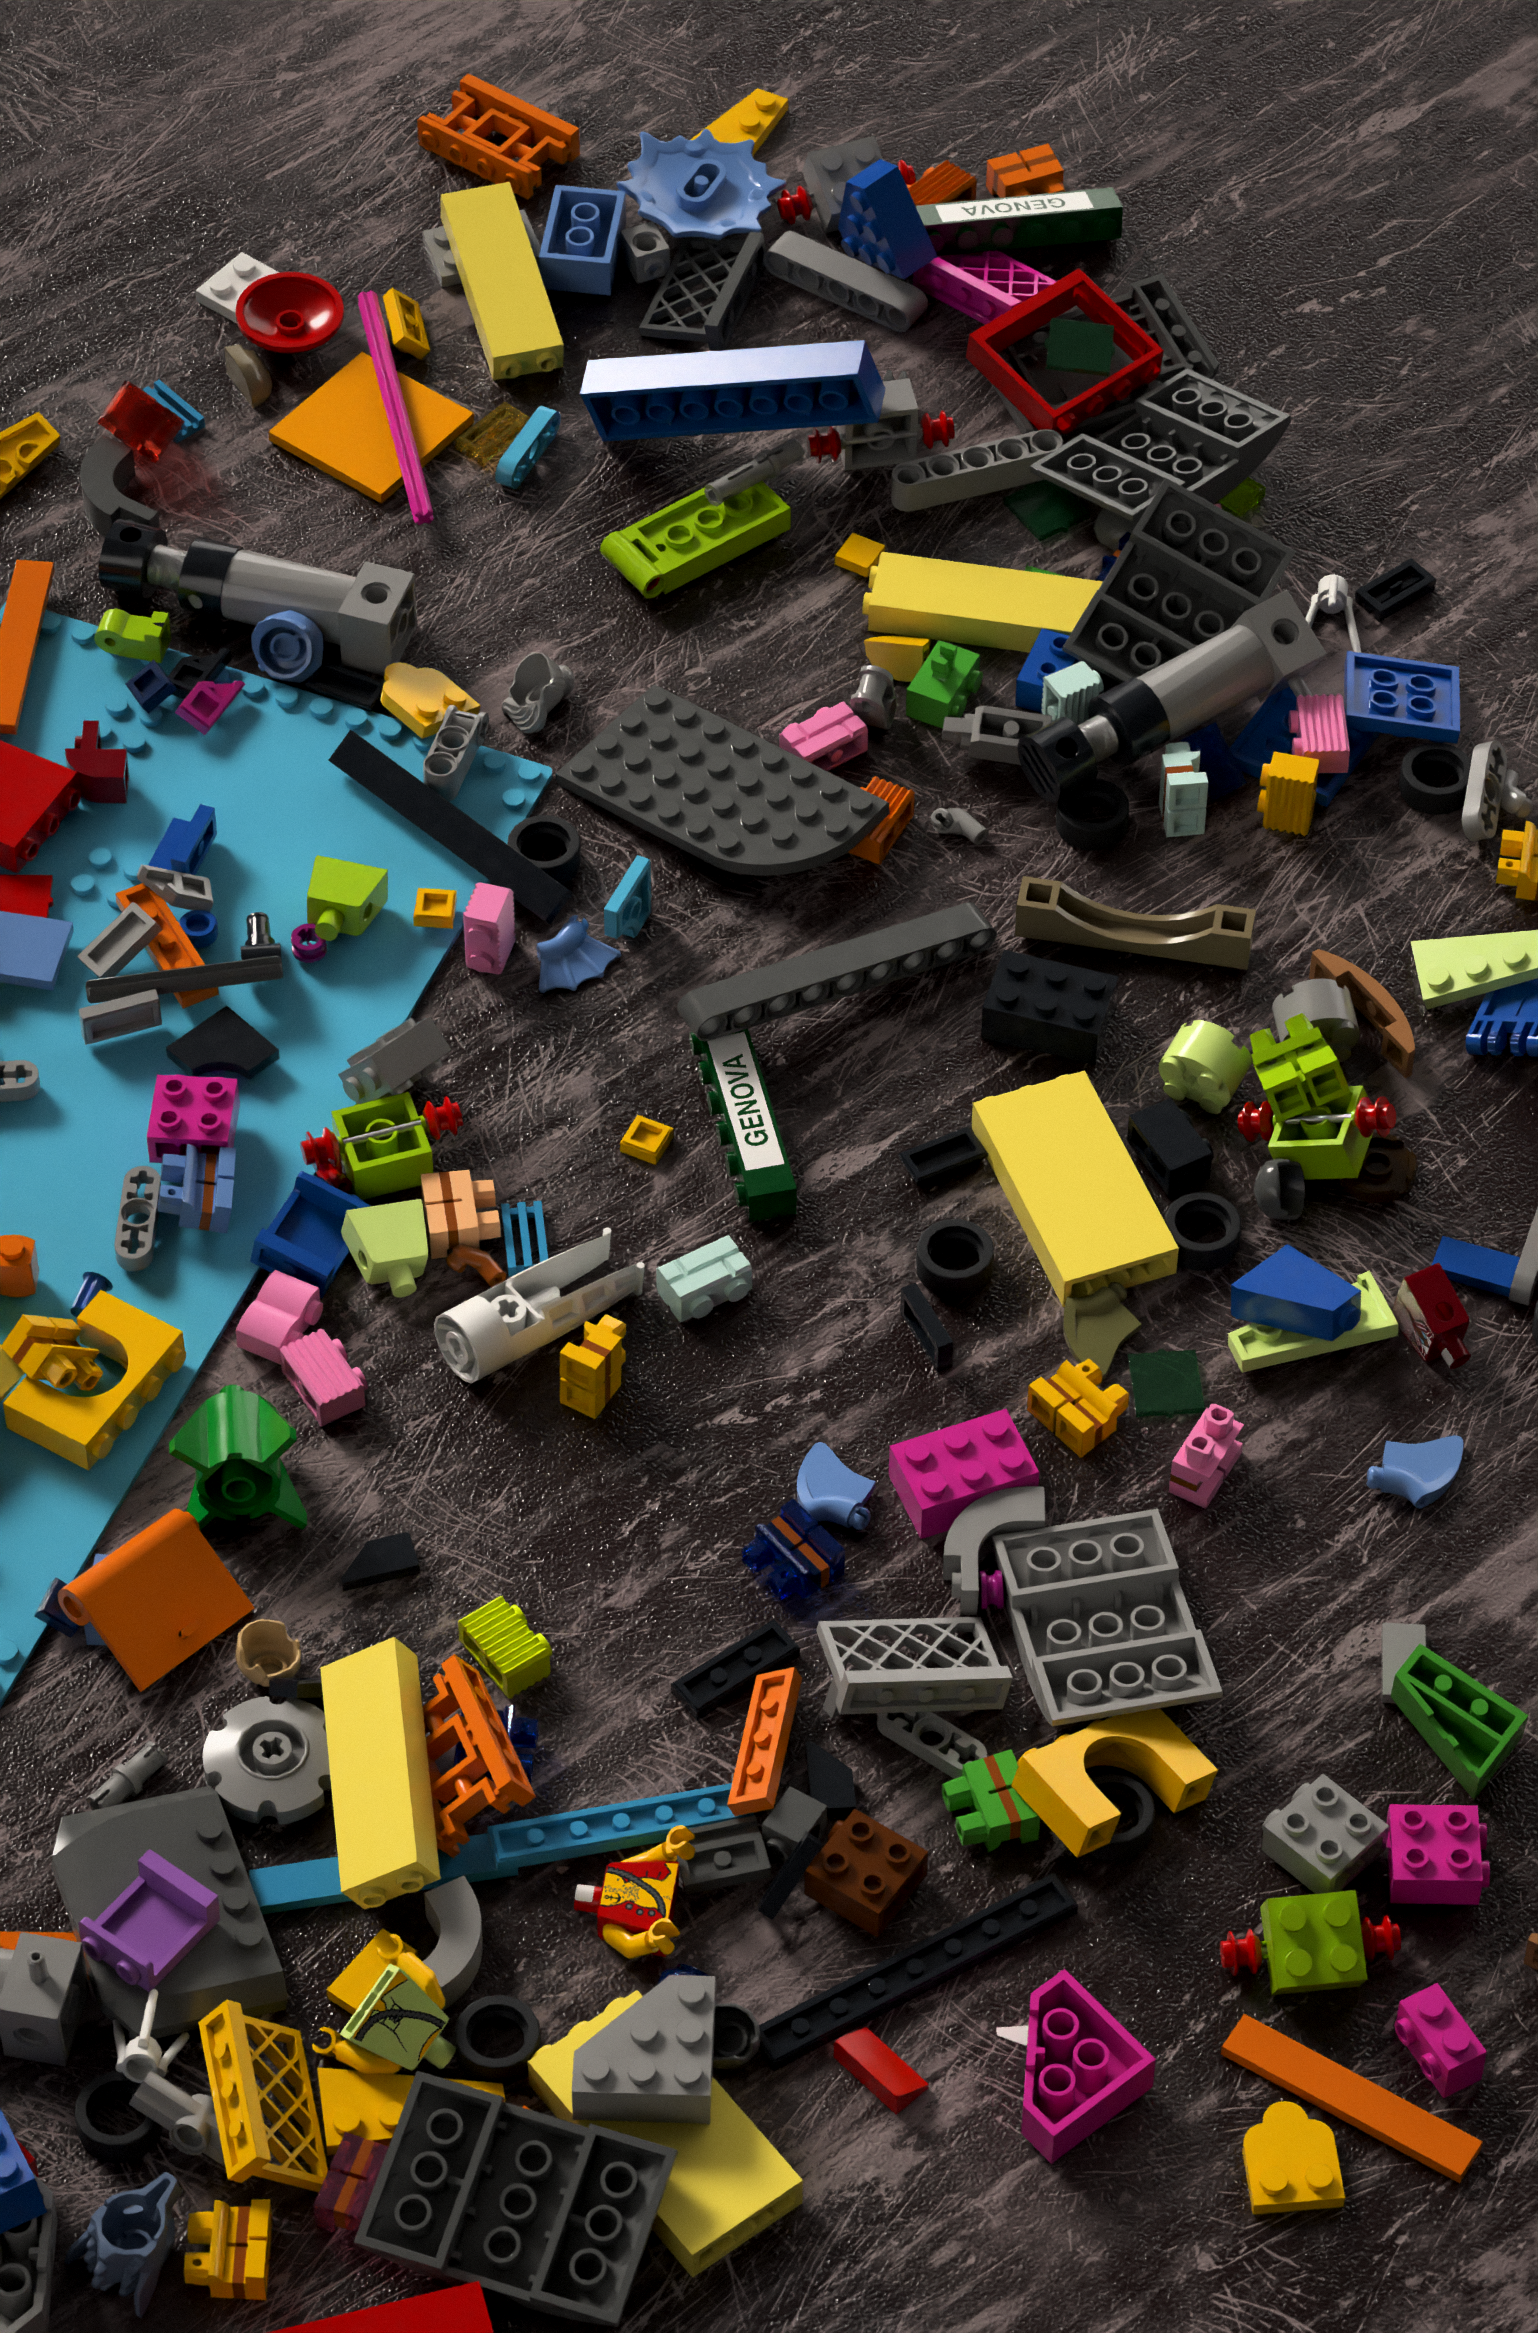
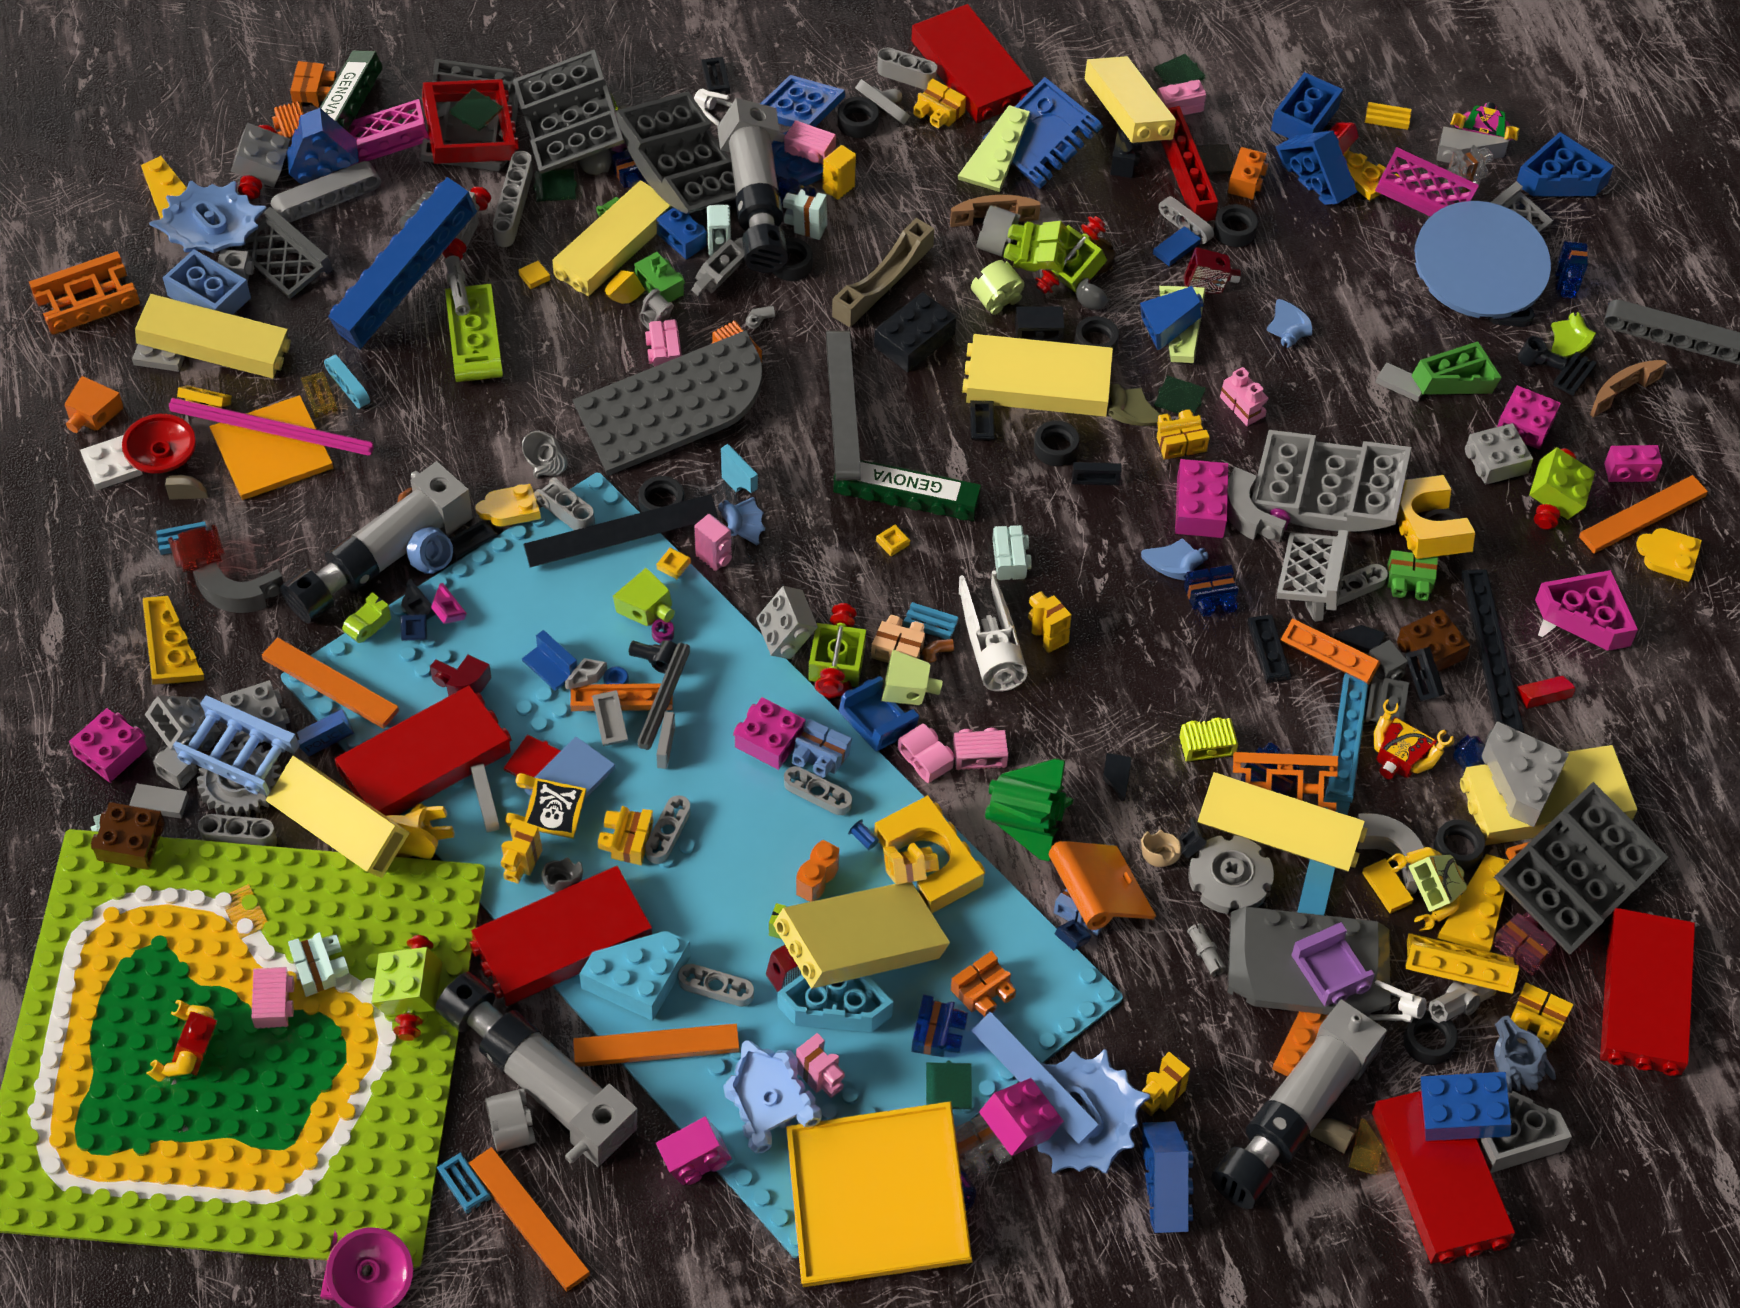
camera: 65 degrees left, 5 degrees up
black tile [166,1006,280,1080] -> none
none -> orange torso [65,376,124,433]

